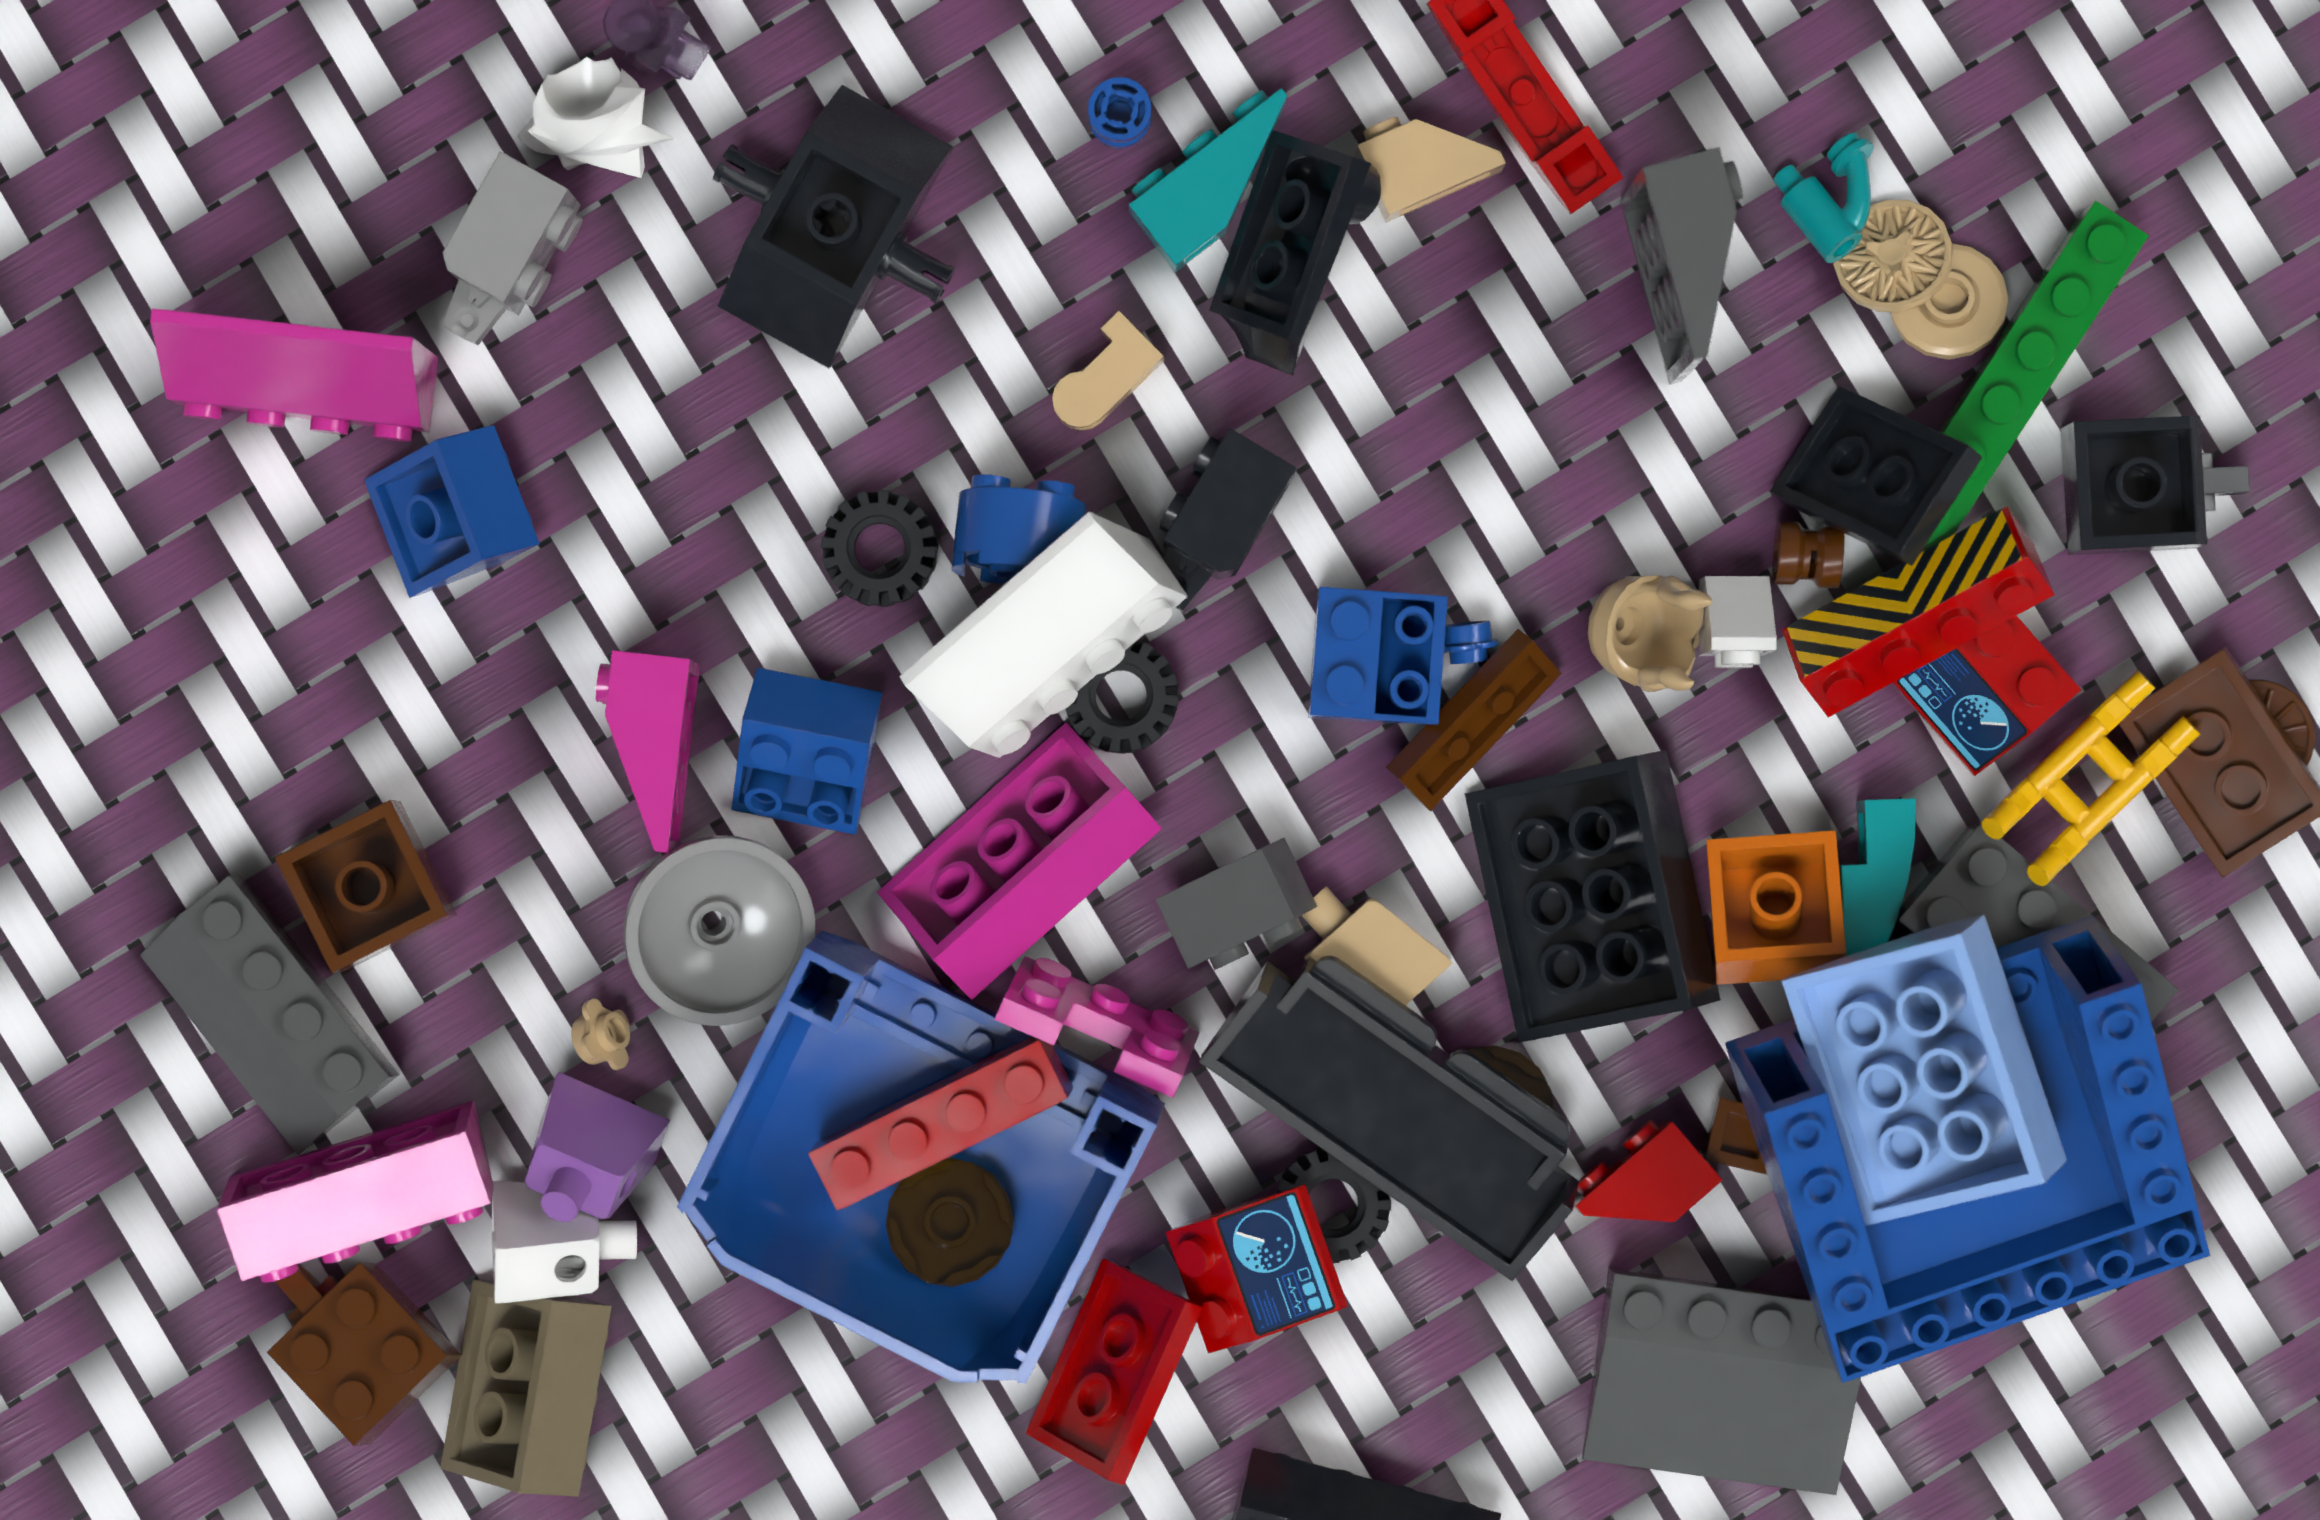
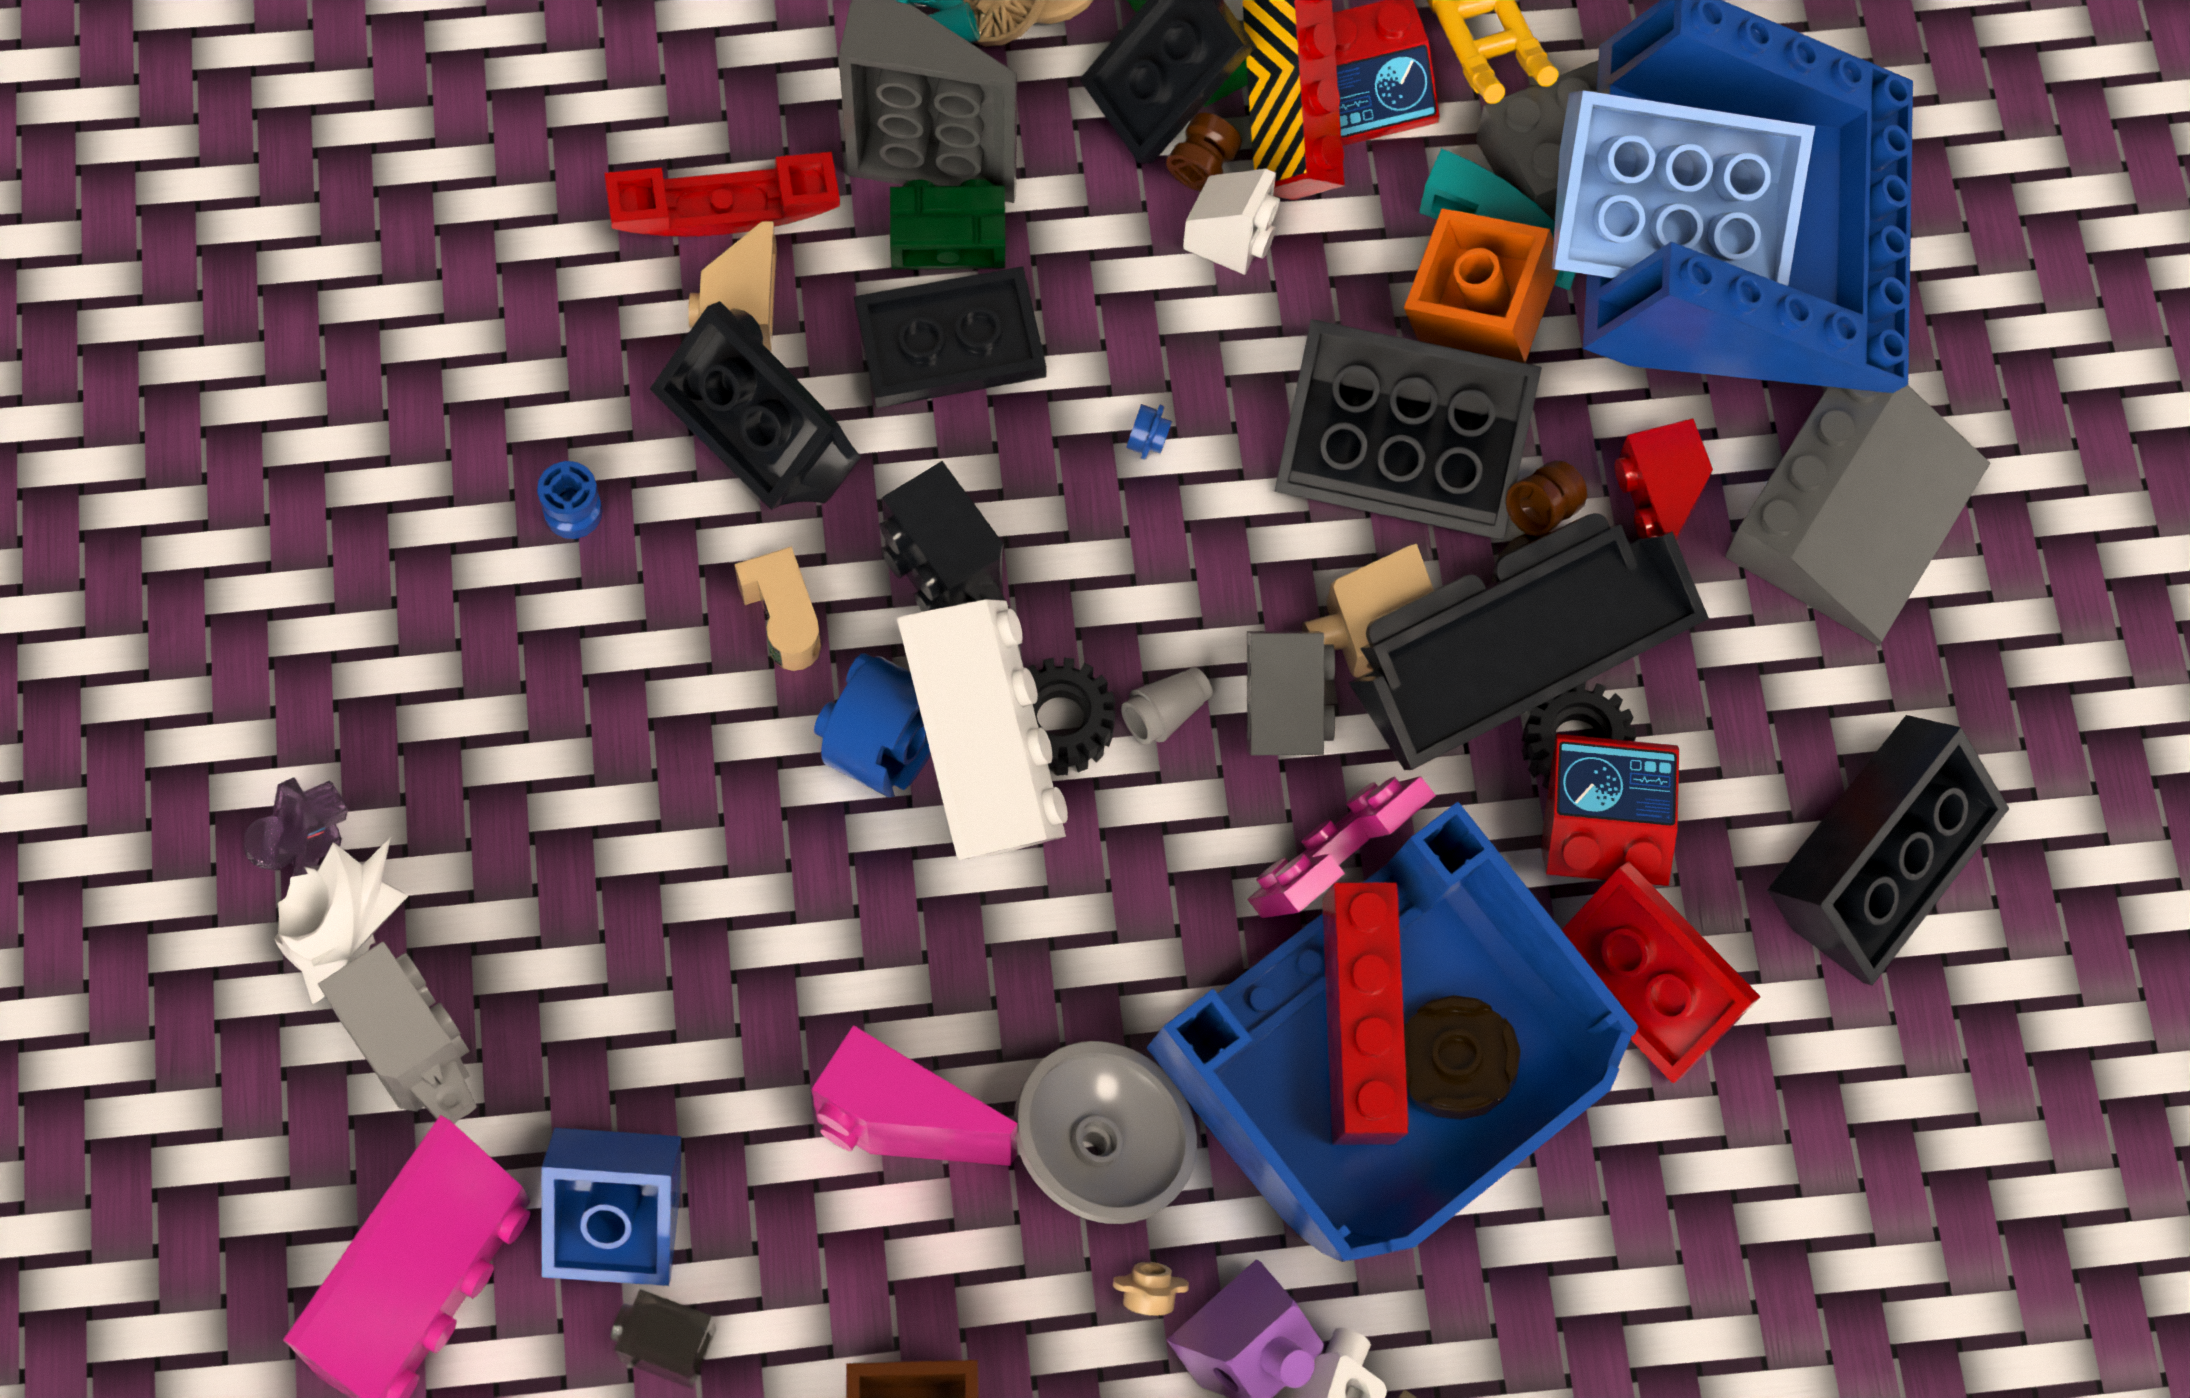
camera: 65 degrees left, 20 degrees down
black slope [713,85,956,369] -> none
blue slope [731,667,883,835] -> none
black tyre [821,490,938,607] -> none
dark pink slope [877,722,1162,1000] -> none
teal slope [1129,88,1287,273] -> none
blue slope [1308,587,1448,725] -> none
reddish brown plate [1386,629,1562,812] -> none
tan hair [1587,575,1712,692] -> none
reddish brown plate [1703,1097,1767,1175] -> none
none -> clear smoke brick [610,1289,717,1389]
none -> black plate [854,266,1047,408]
none -> dark green brick [890,179,1006,270]
none -> light grey cone [1121,667,1213,745]
none -> reddish brown wheel [1506,460,1587,536]

